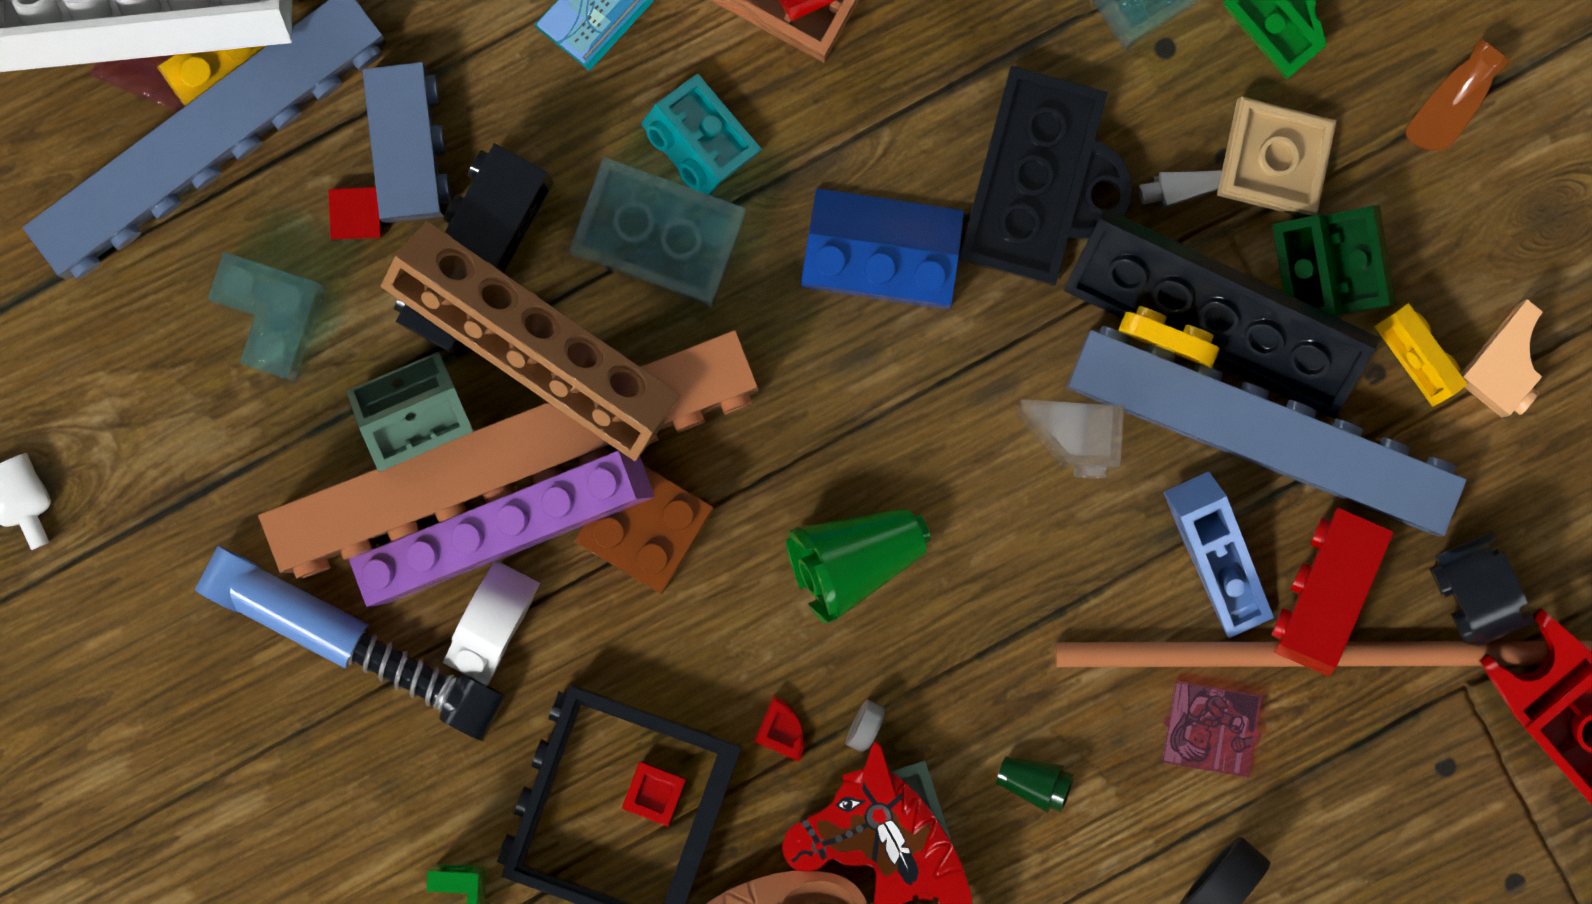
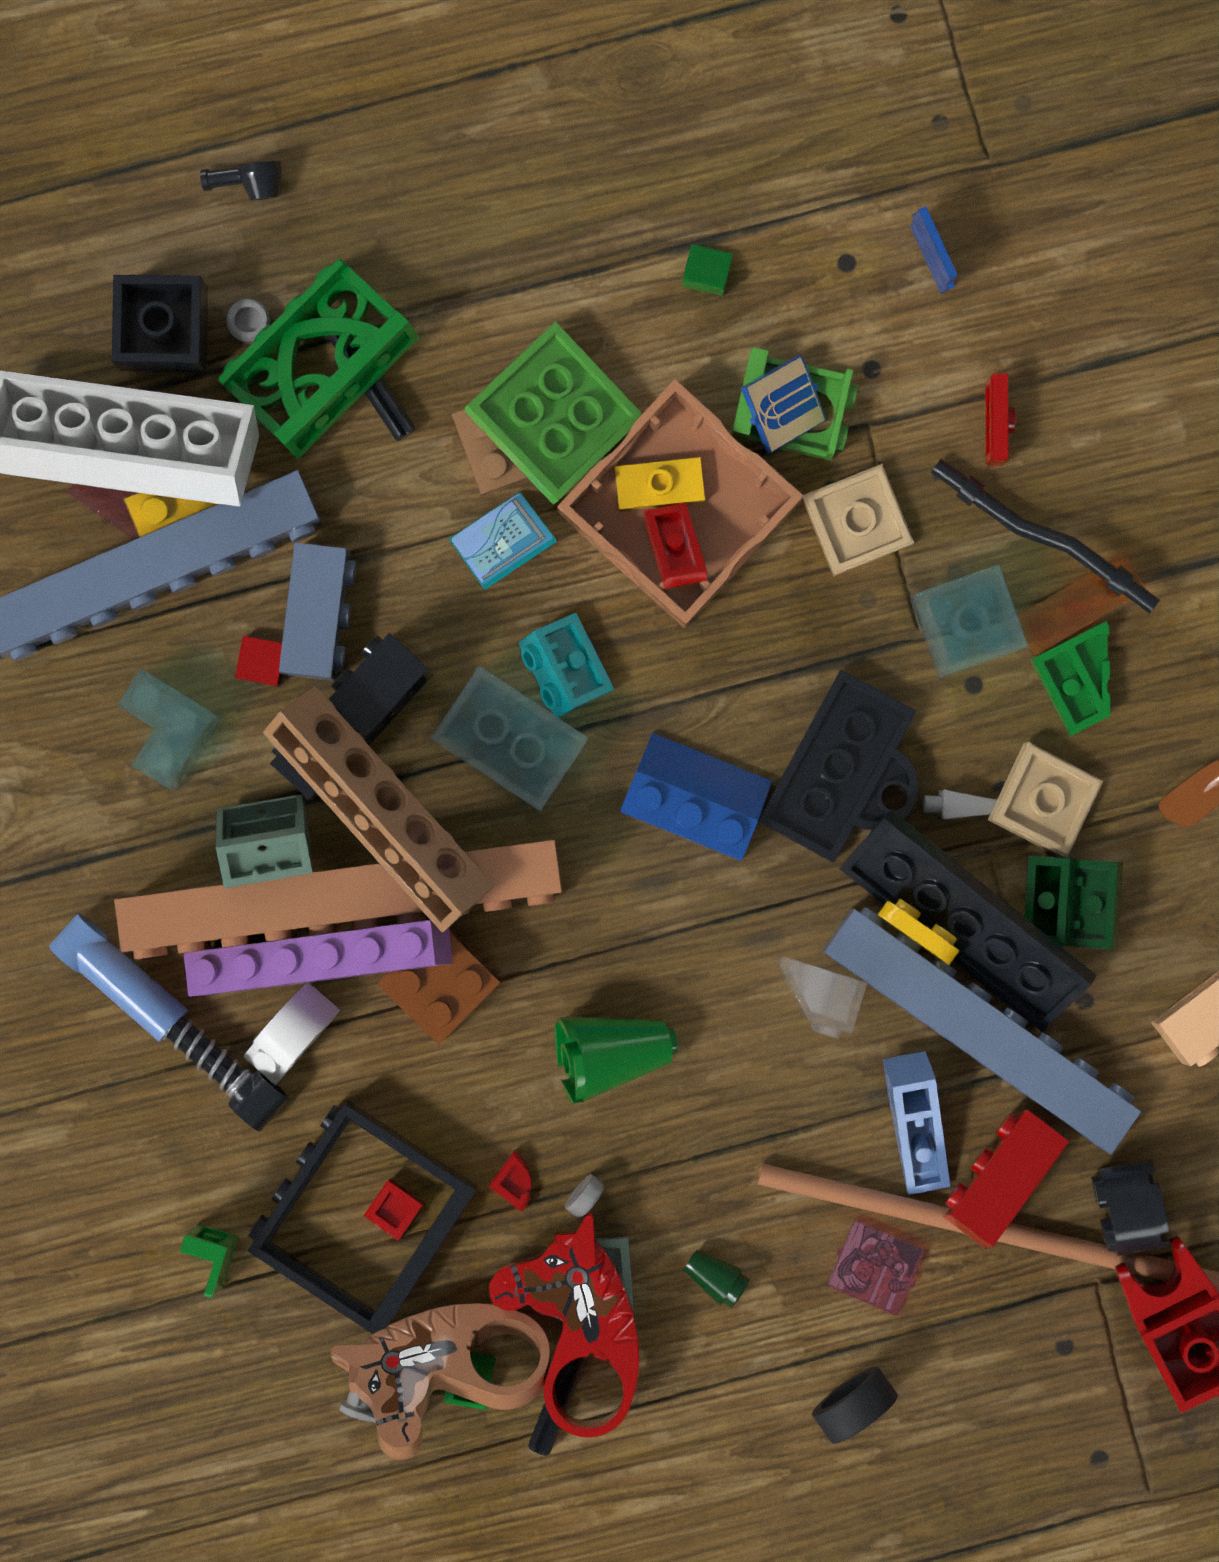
camera: 10 degrees right, 0 degrees up
yellow plate [1374,303,1468,407] -> none

